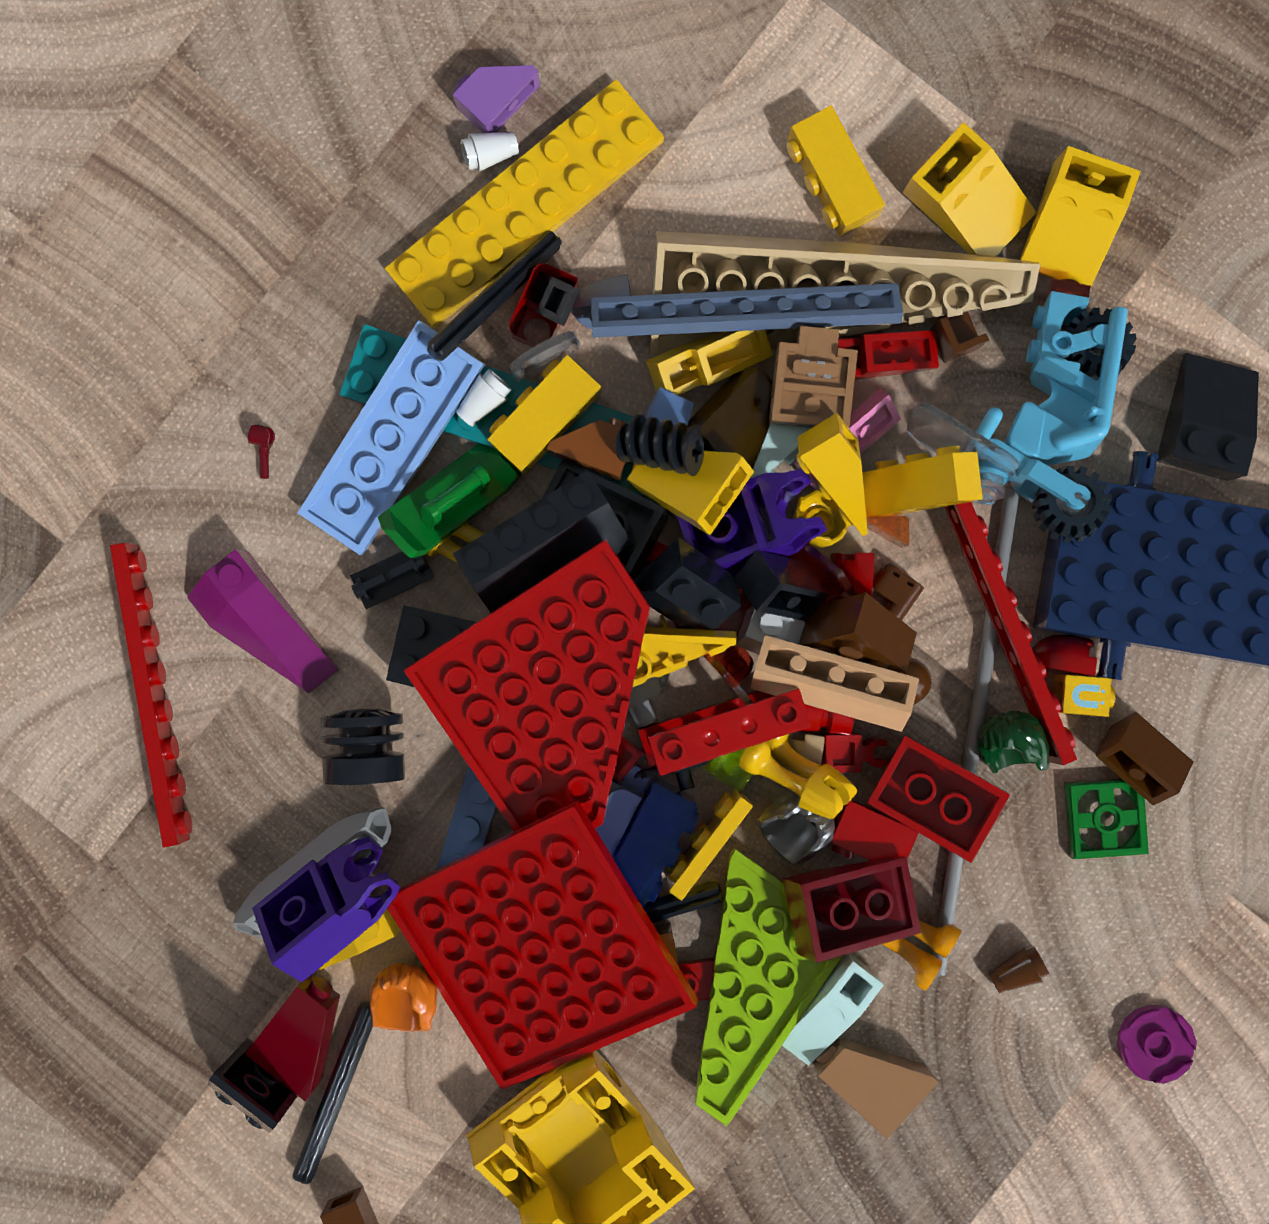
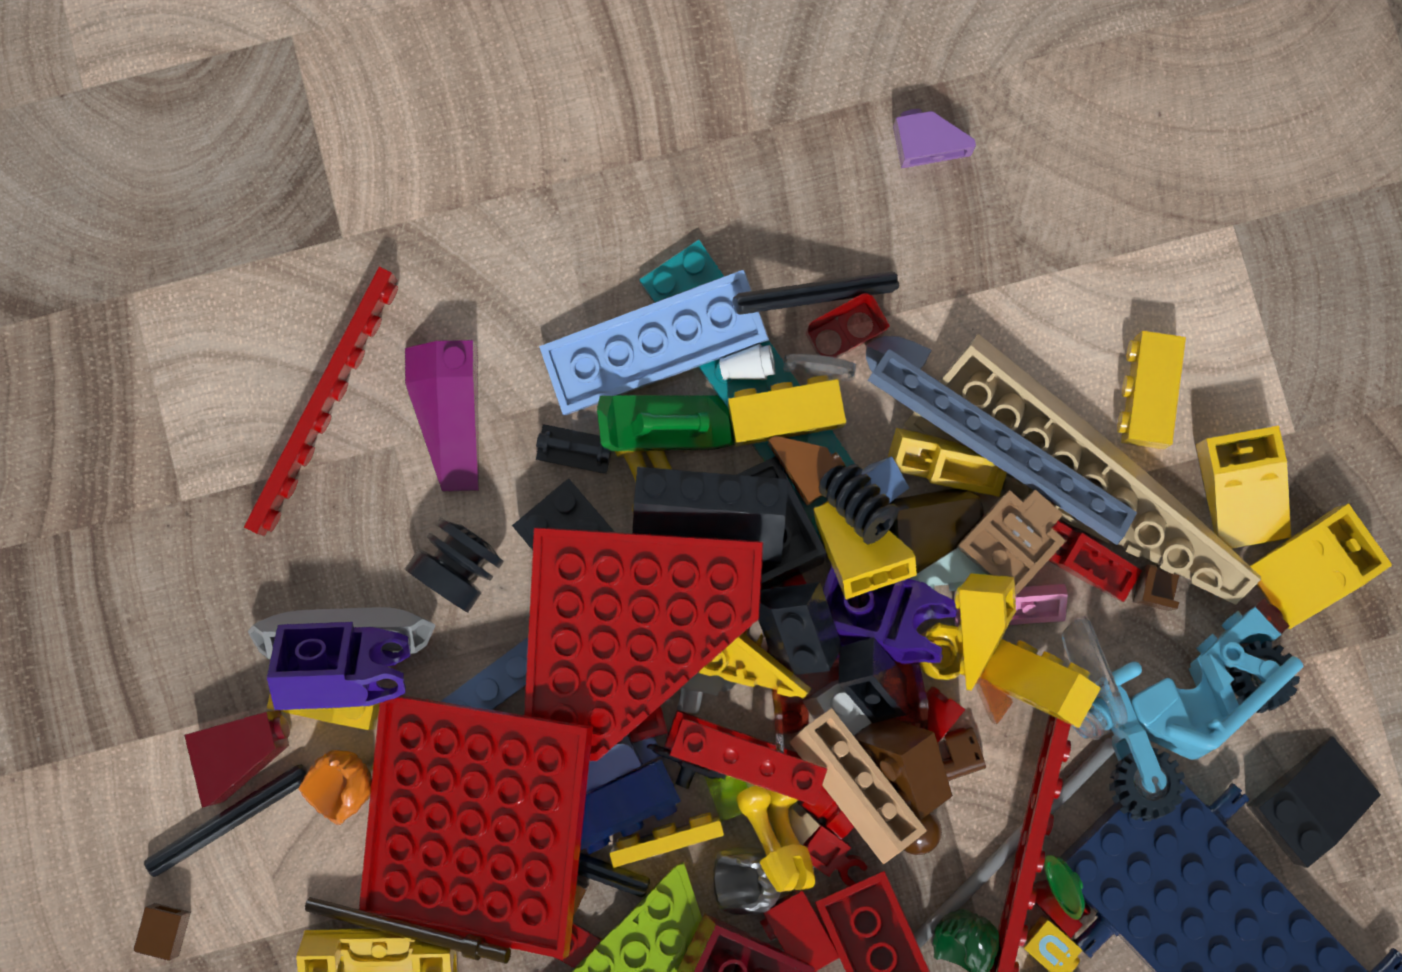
camera: 40 degrees right, 5 degrees down
black slope [208,1038,298,1133] -> none
dark red hand [248,425,275,479] -> none
yellow plate [384,79,664,329] -> none
white cone [460,131,519,172] -> none
black slope [526,271,580,326] -> none
none -> dark brown bar [305,897,511,964]
none -> green piece [1044,855,1085,920]

